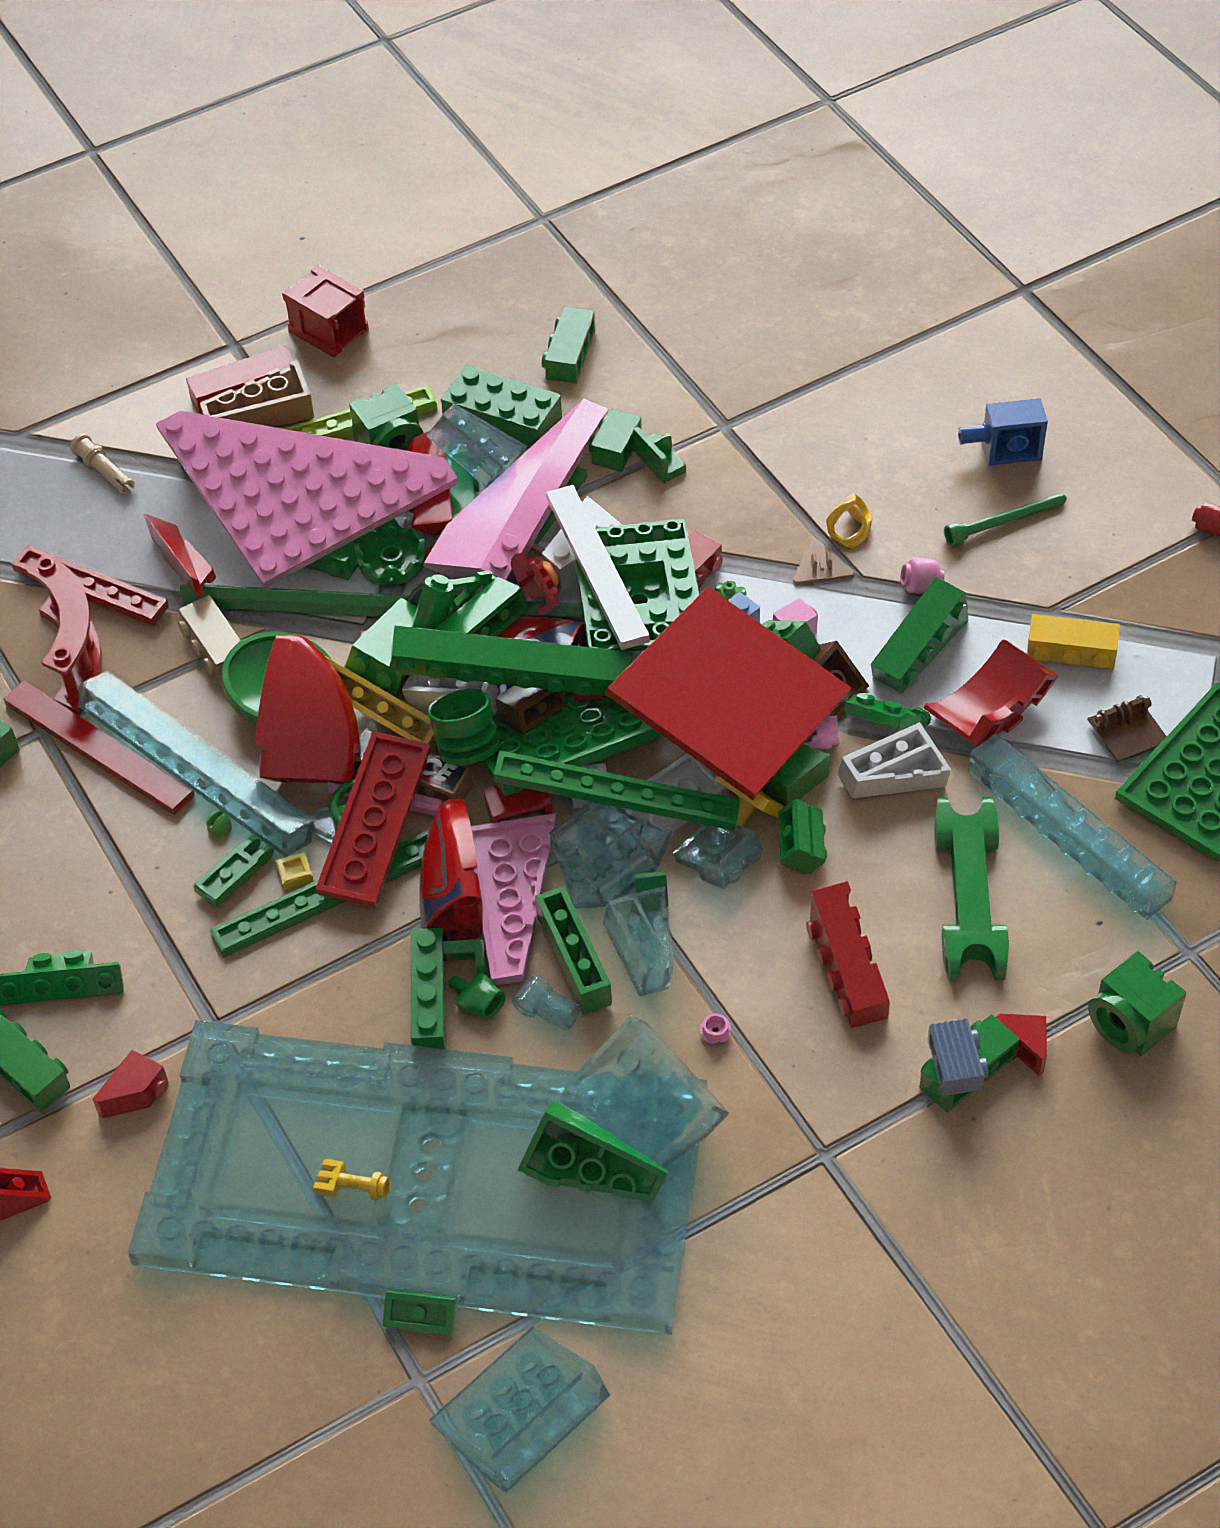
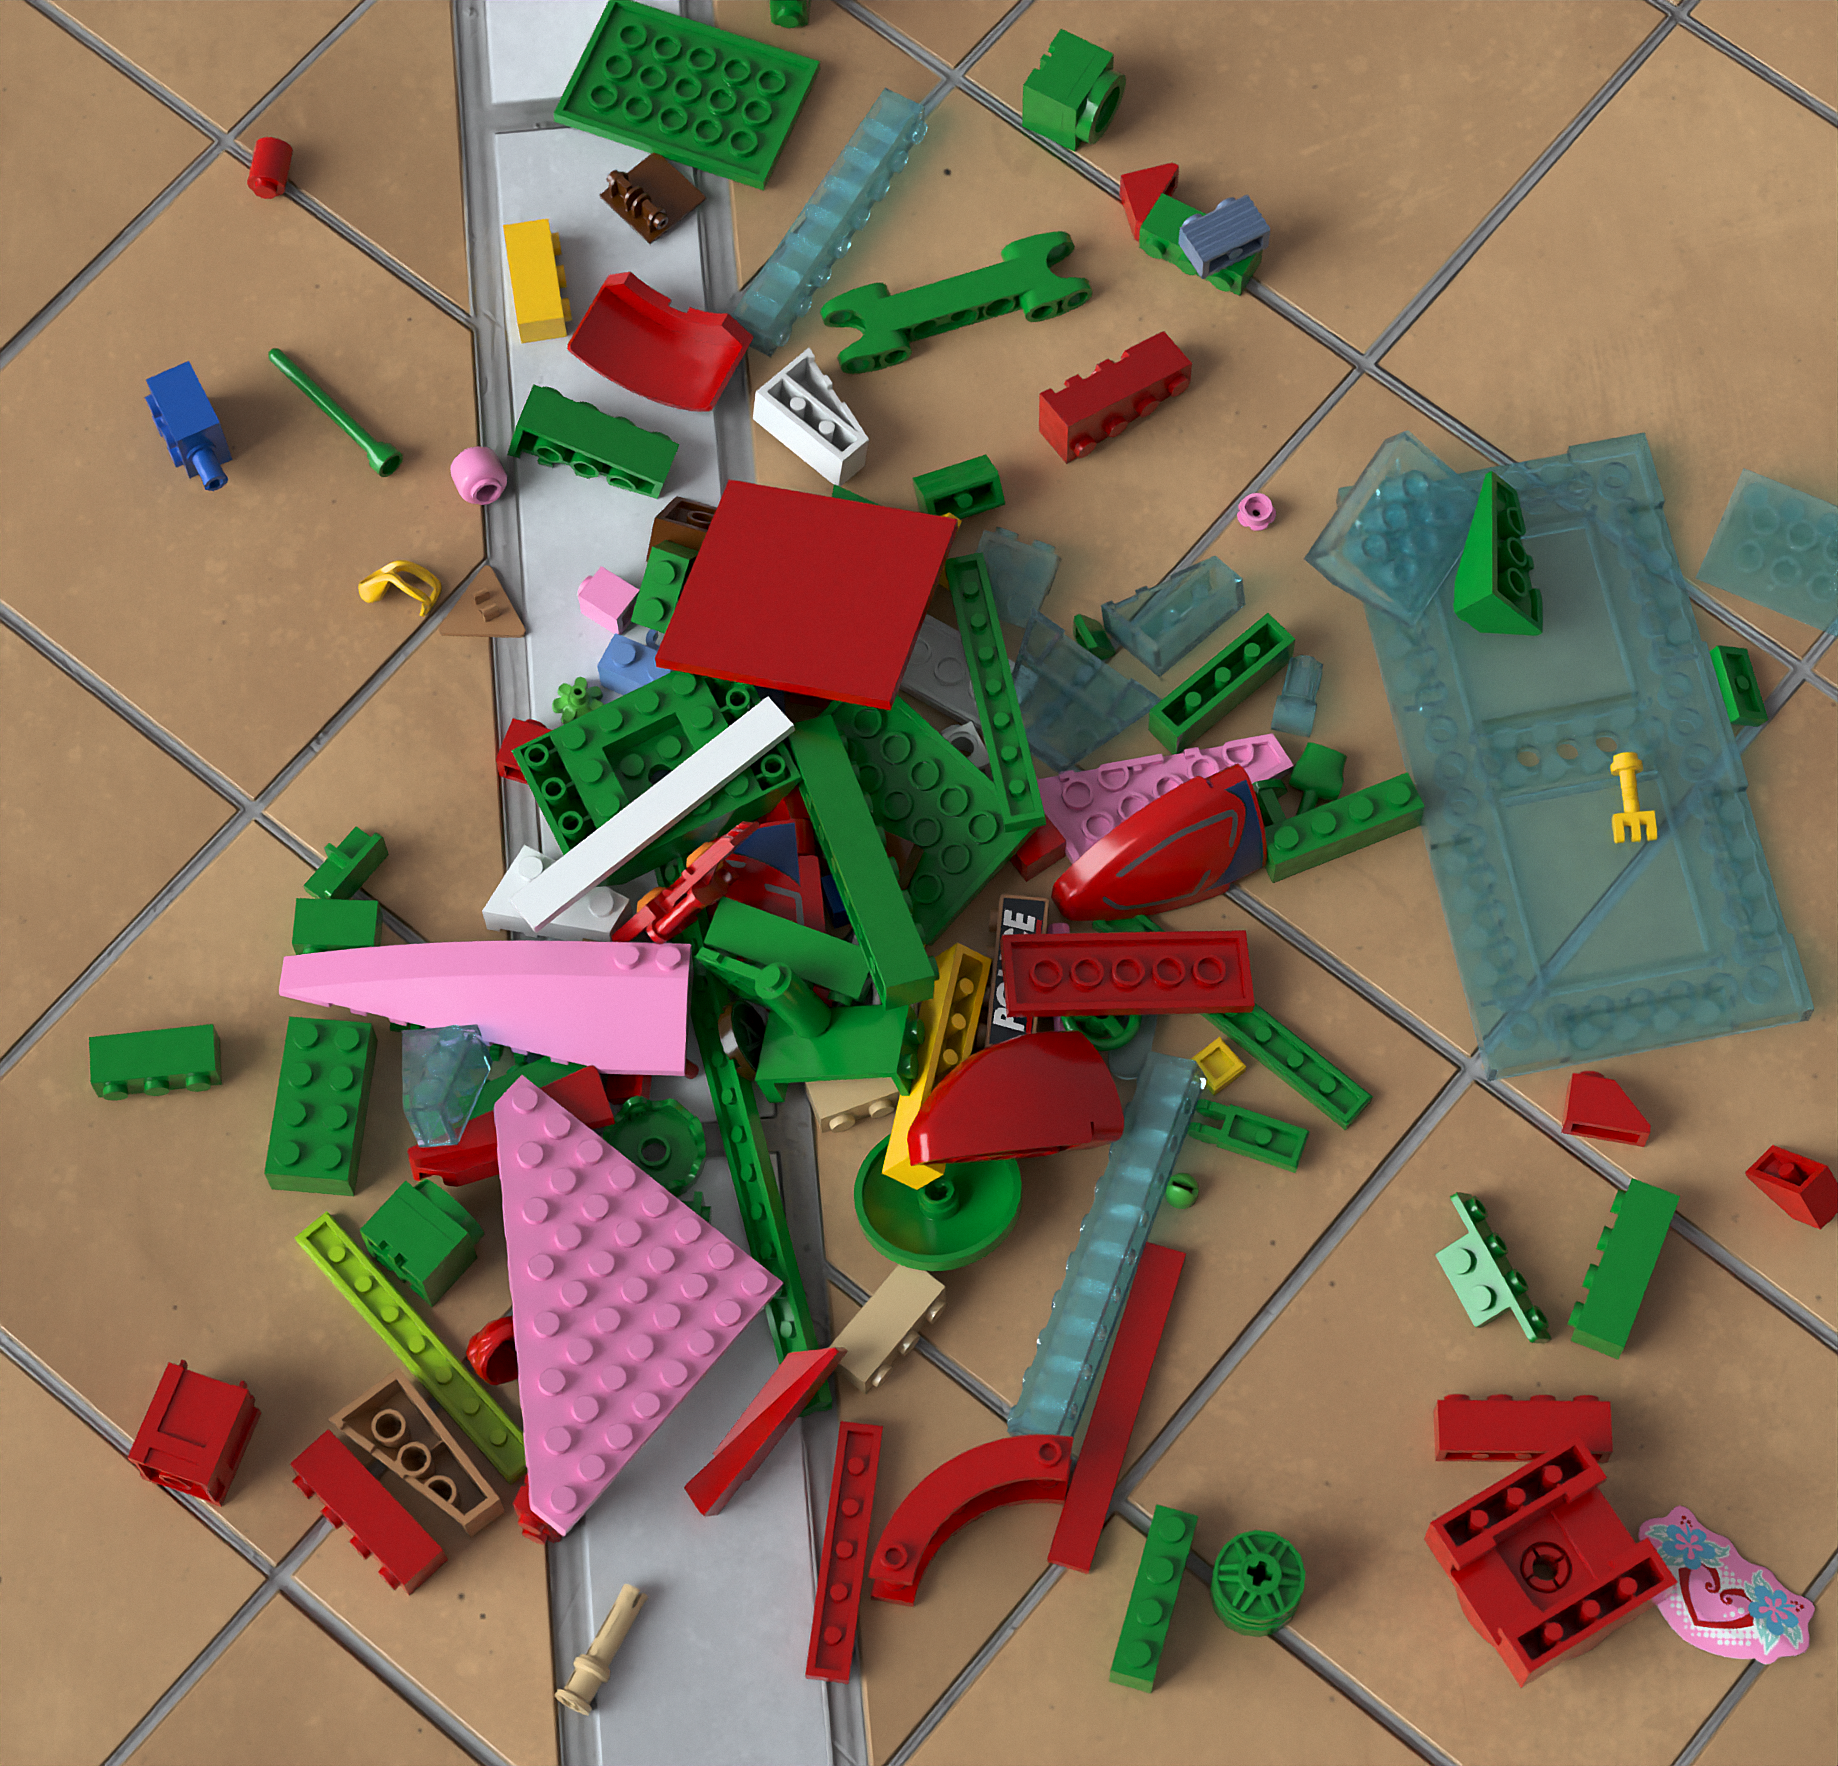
camera: 110 degrees left, 15 degrees up
green wheel [428,689,501,766] -> none
green hinge [844,693,932,730] -> none

